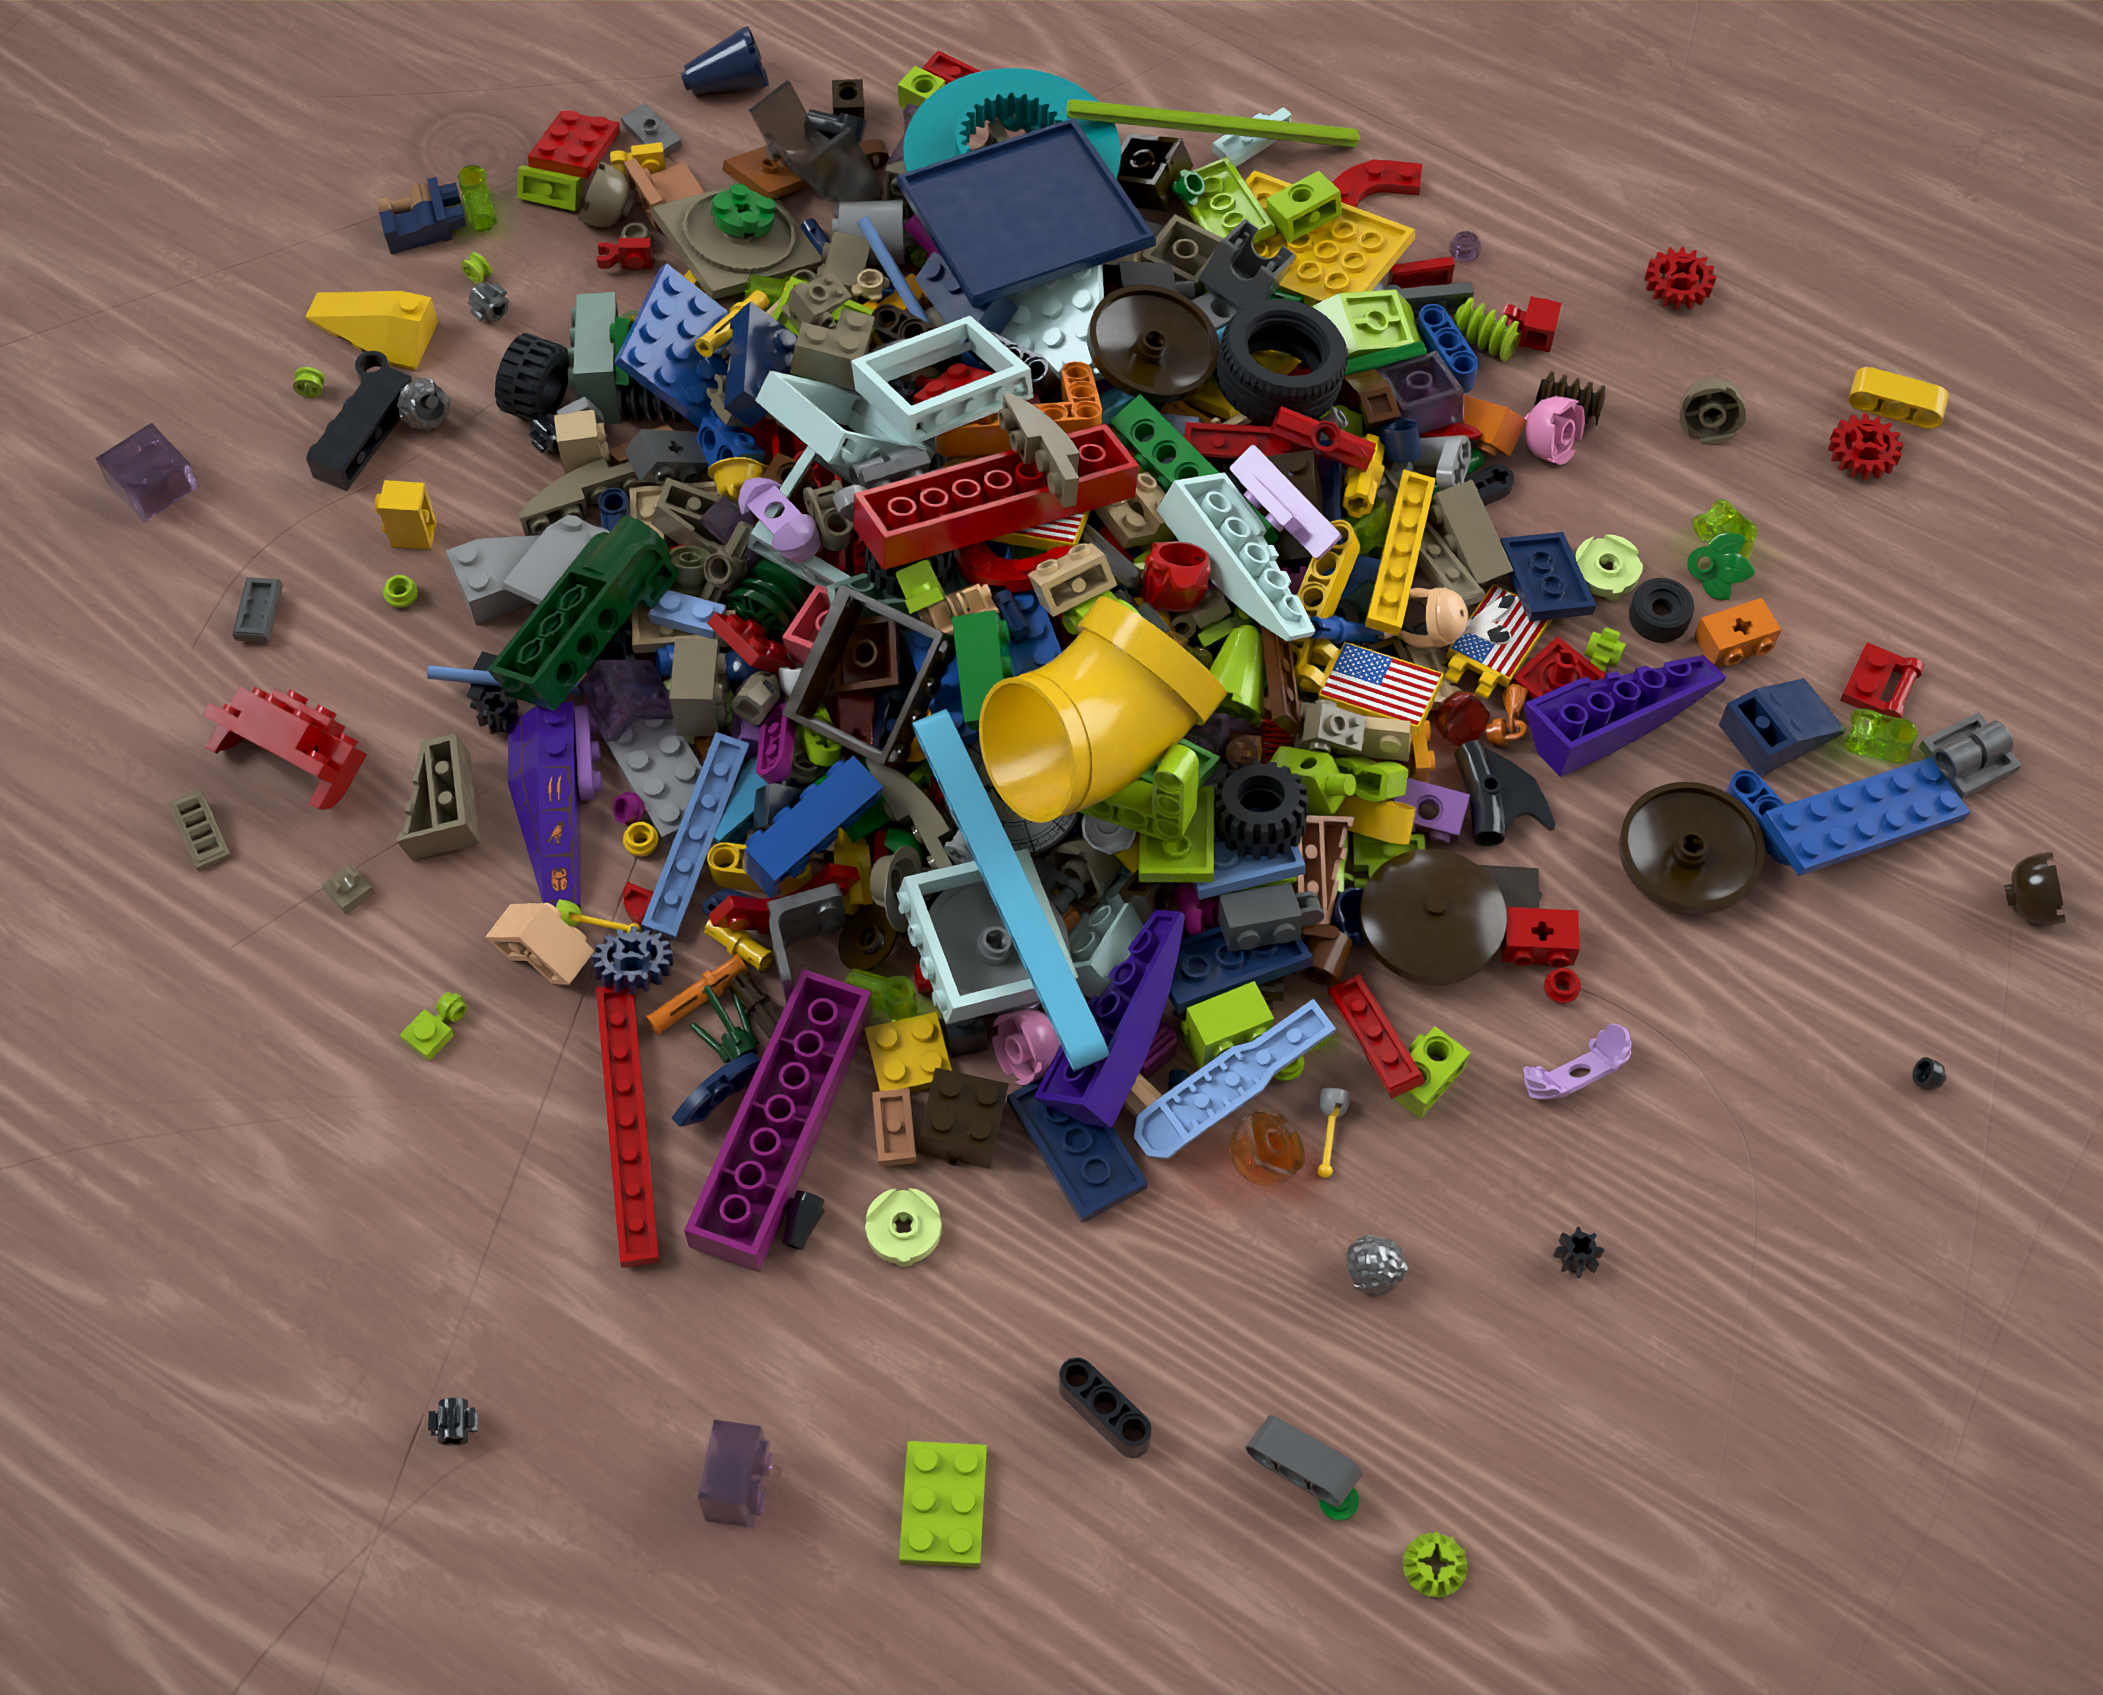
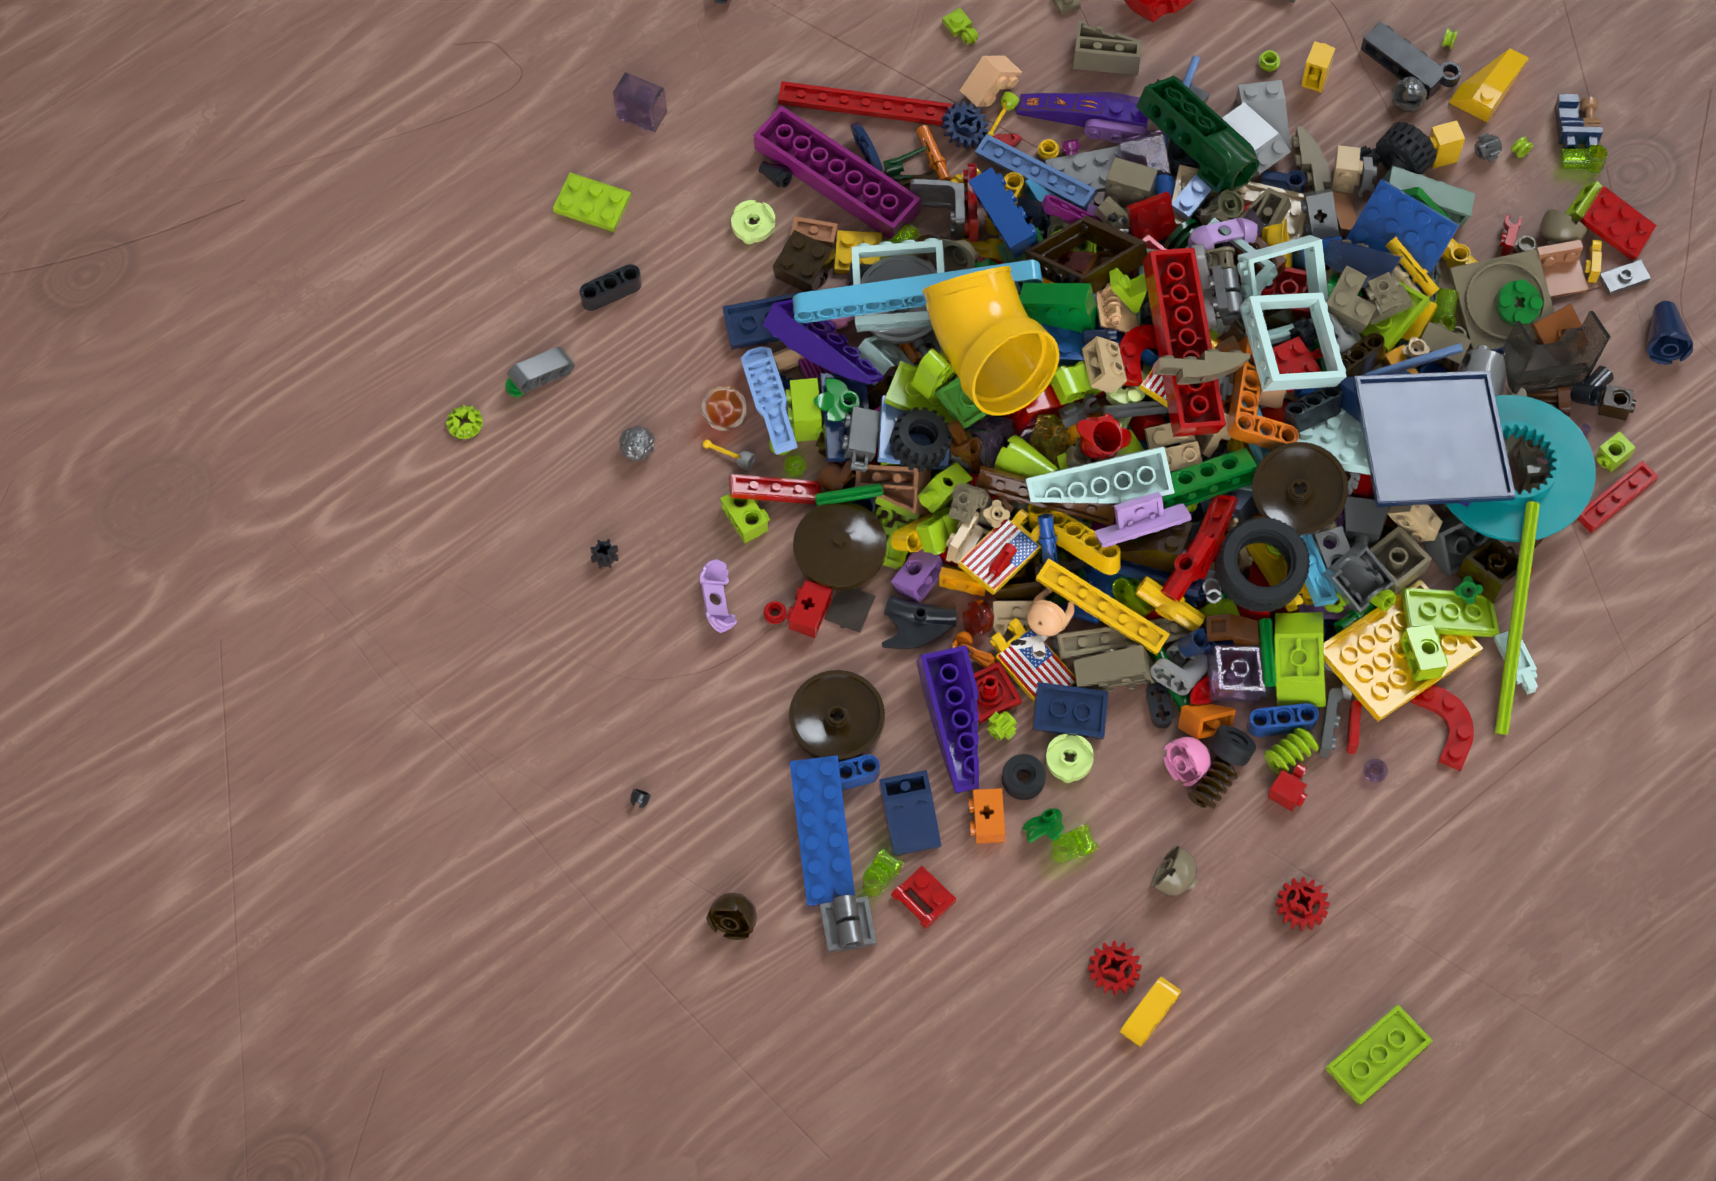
camera: 110 degrees right, 5 degrees up
none -> green plate [813,378,860,422]
none -> green axle [815,483,884,506]
none -> tan plate [983,500,1010,528]
none -> red piece [988,543,1017,577]
none -> black tyre [1210,725,1256,766]
none -> lime tile [1325,1004,1433,1106]
none -> yellow brick [1428,120,1465,169]

